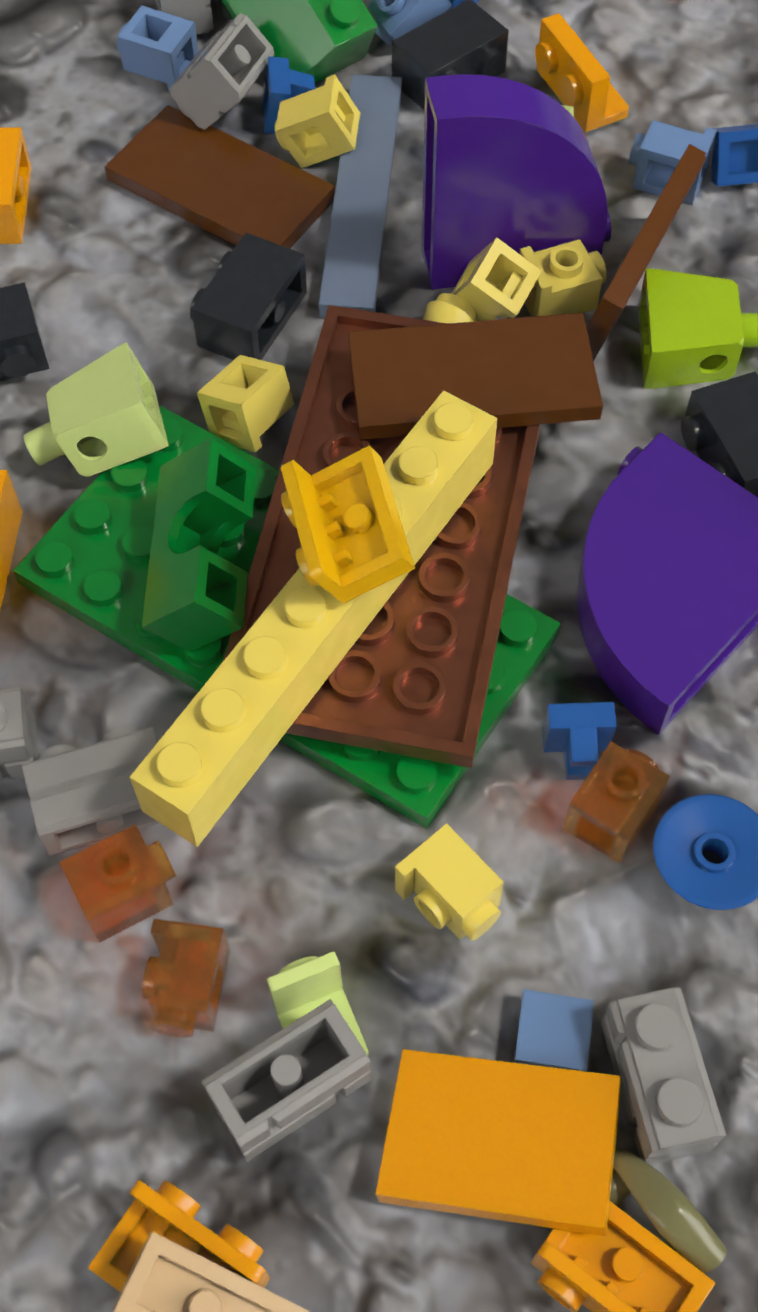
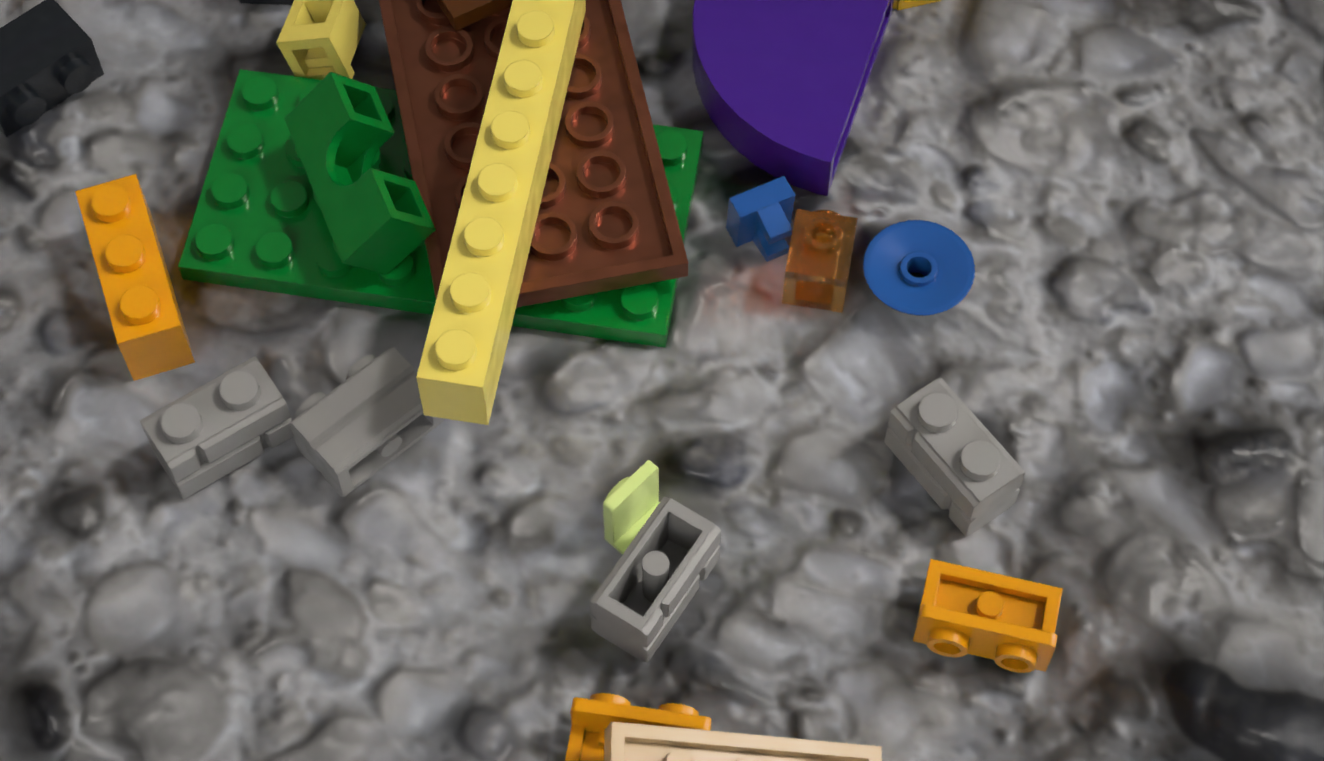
camera: 25 degrees left, 0 degrees up
yellowish green torso [24,342,169,477] -> none
clear orange brick [59,824,176,943] -> none
clear orange brick [142,918,230,1038] -> none
yellow bracket [281,445,416,604] -> none
light orange tile [375,1049,622,1236] -> none
light yellow brick [395,823,504,941] -> none
medium blue tile [514,989,594,1072] -> none
olive arm [610,1148,727,1273] -> none

